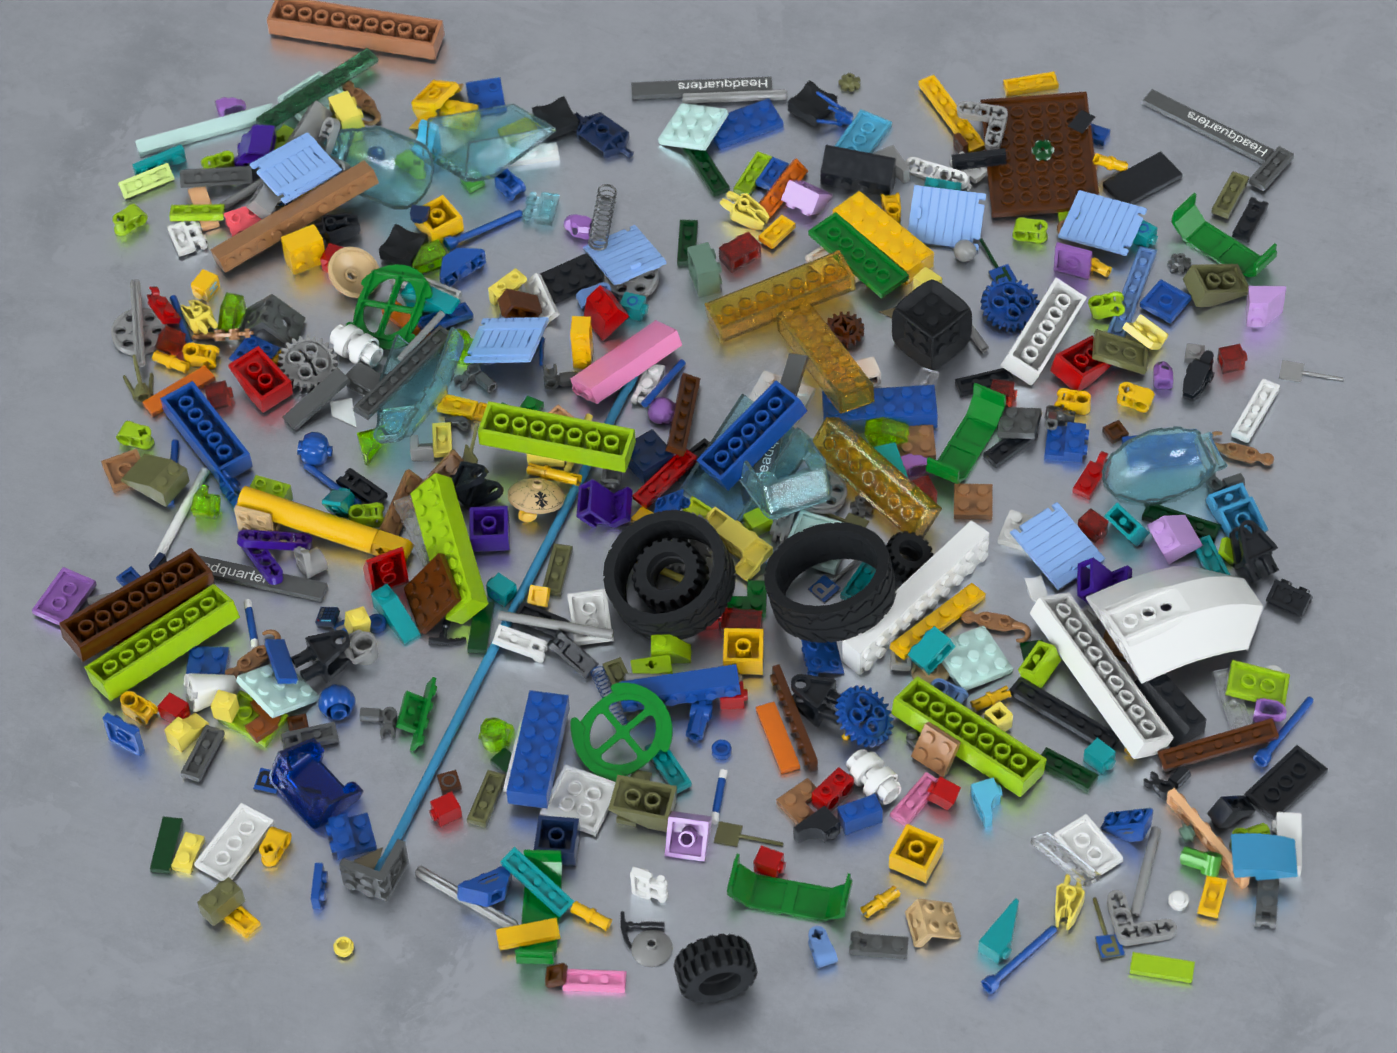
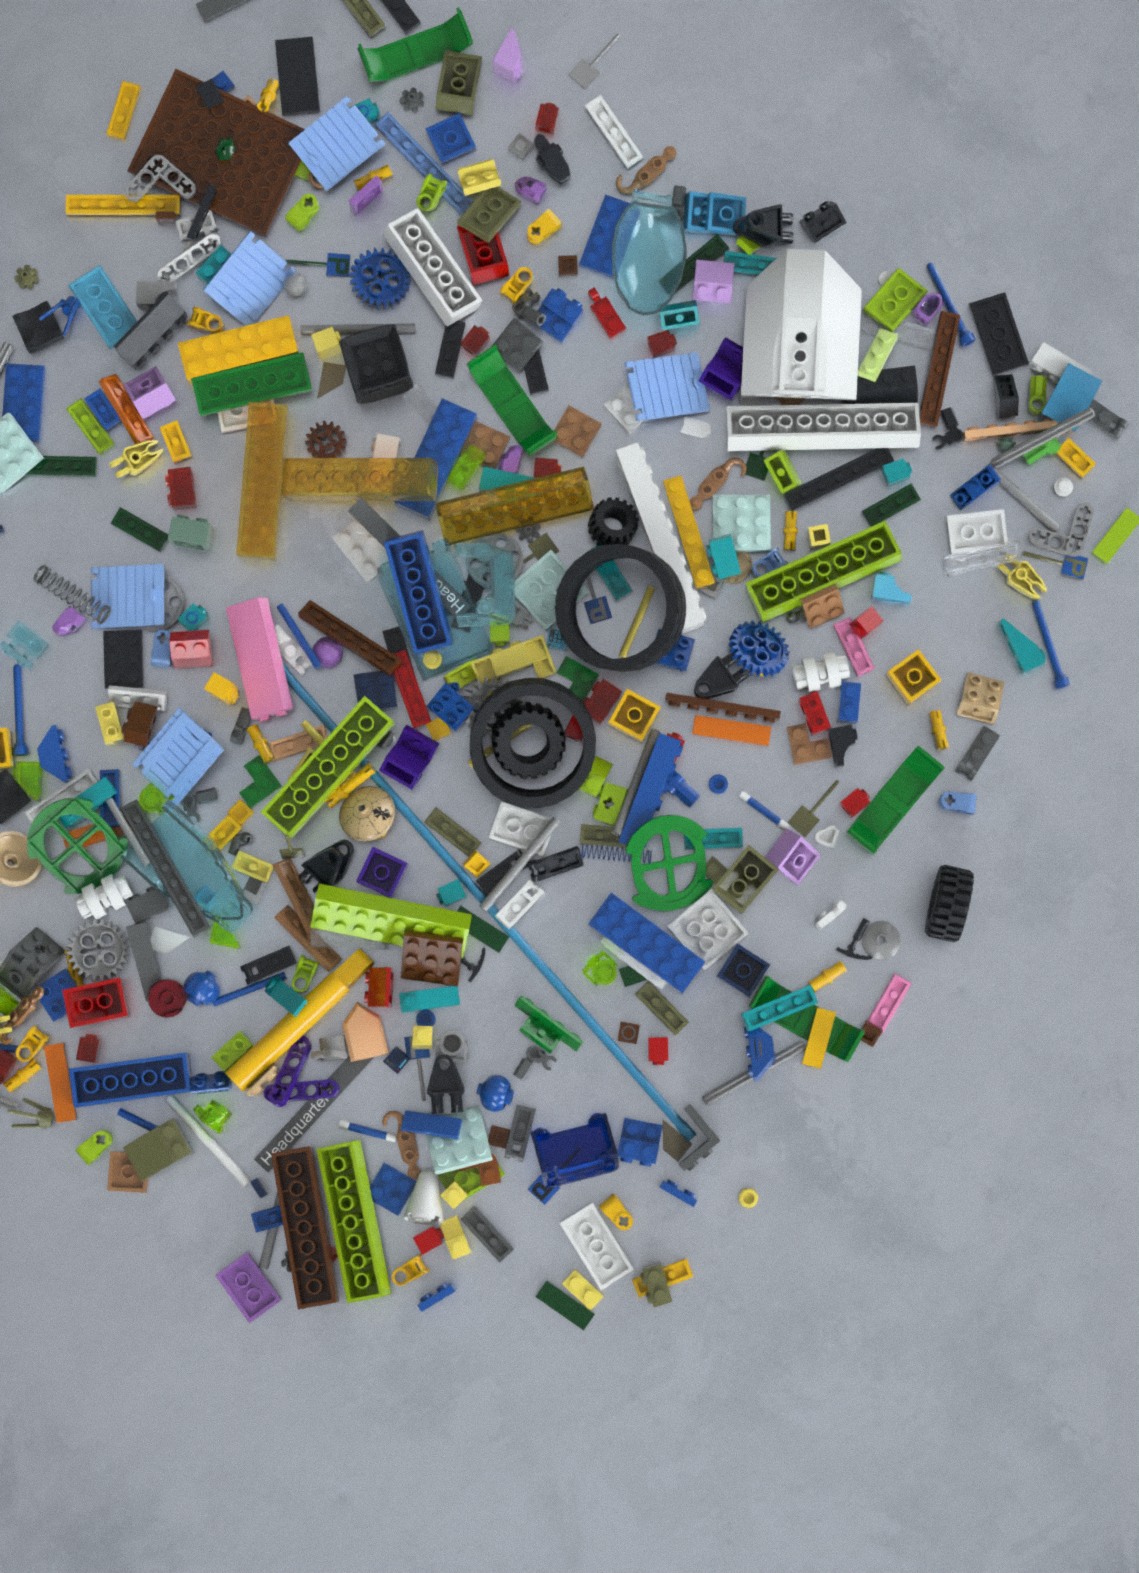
camera: 65 degrees left, 30 degrees up
none -> dark red tile [147,978,187,1018]
none -> yellow pin [246,724,275,763]
none -> light nougat tile [342,1002,389,1062]
none -> light yellow plate [423,650,442,669]
none -> white tile [814,825,839,849]
none -> yellowish green plate [858,328,898,382]
none -> light grey axle [991,407,1095,468]

